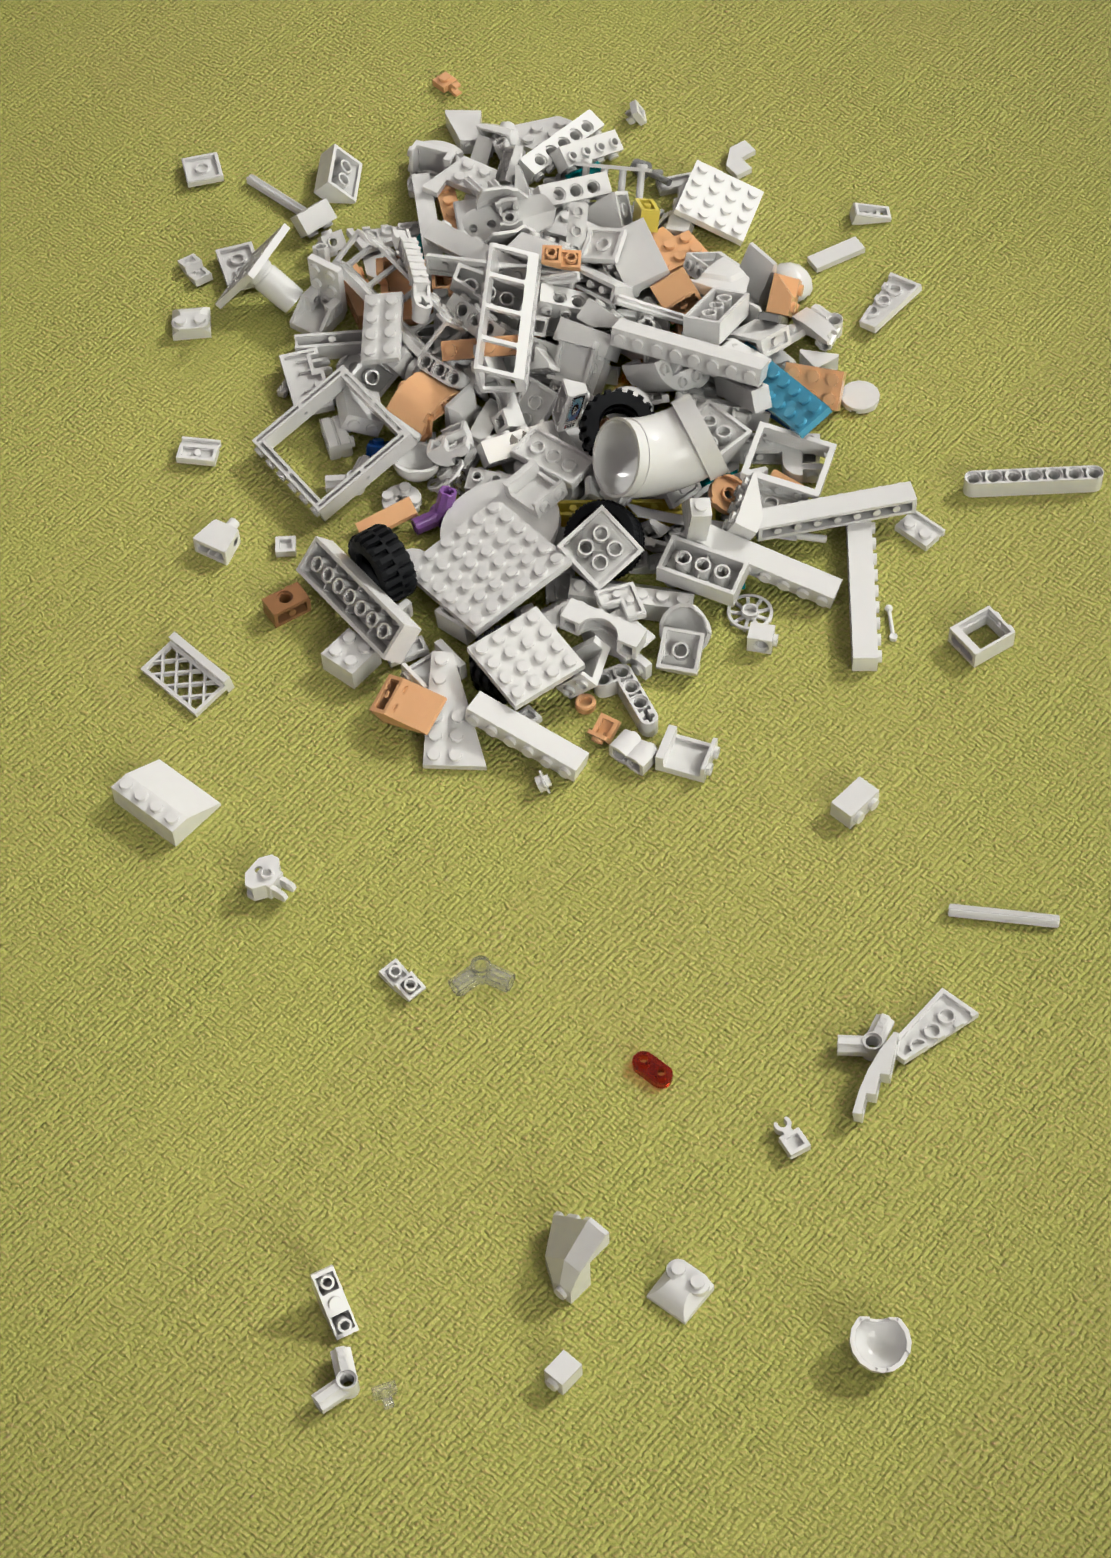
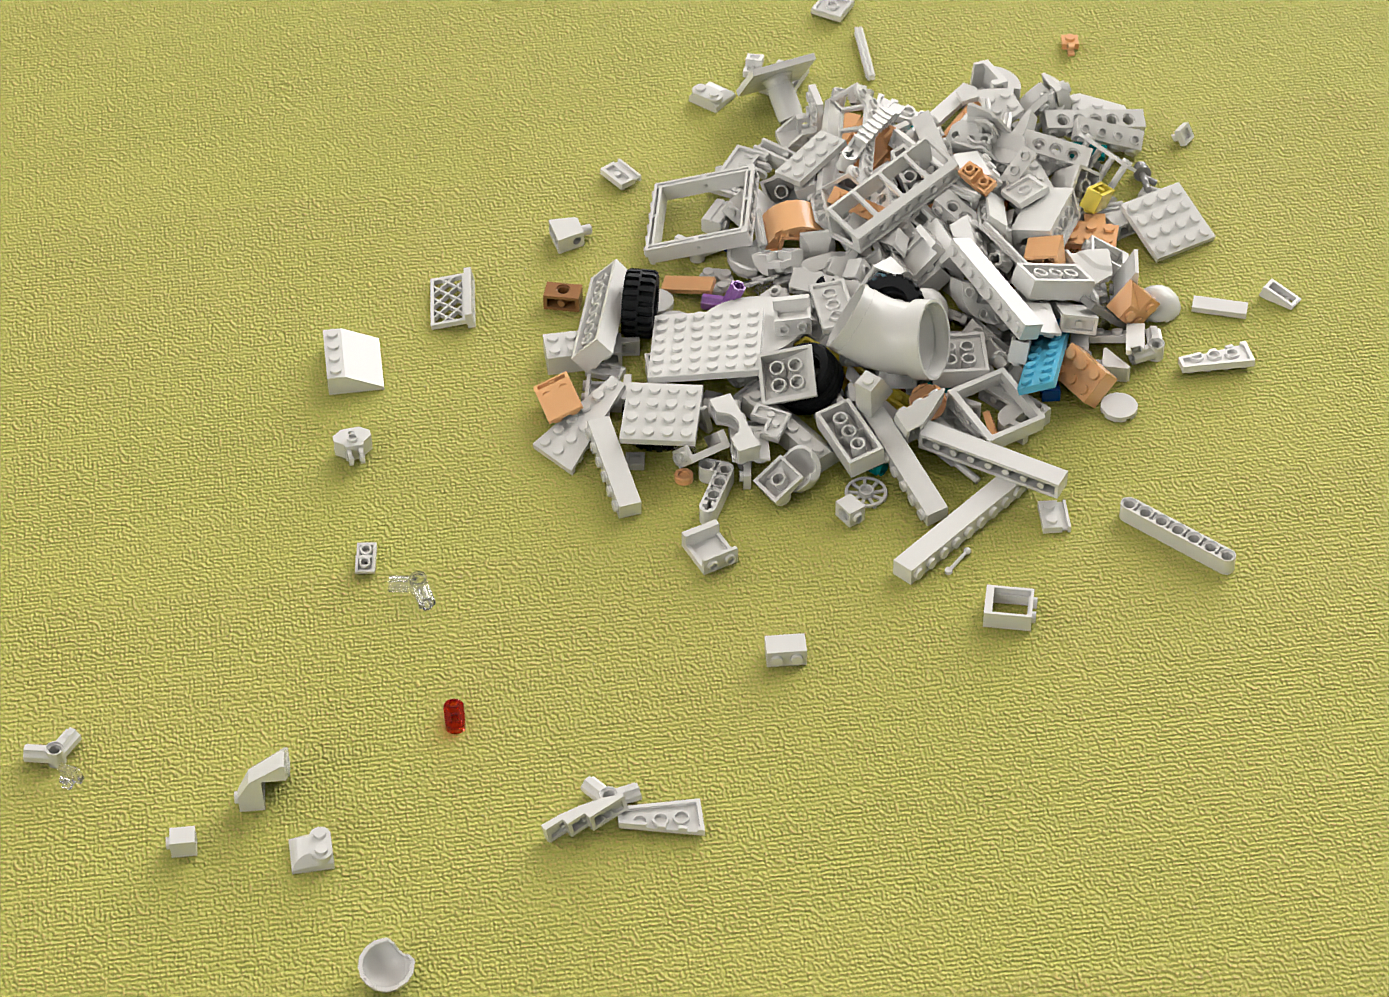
camera: 40 degrees right, 10 degrees down
white tile [275,536,296,557] -> none
white brick [290,198,337,238] -> none
white slope [310,1265,359,1340] -> none
white slope [314,144,363,204] -> none
white slope [445,110,482,154] -> none
white plate [534,770,552,794] -> none
light nougat bracket [587,712,621,745] -> none
white brick [609,729,658,776] -> none
white tile [726,140,756,179] -> none
white plate [773,1116,811,1160] -> none
white axle [948,904,1060,928] -> none
none -> white brick [842,258,872,282]

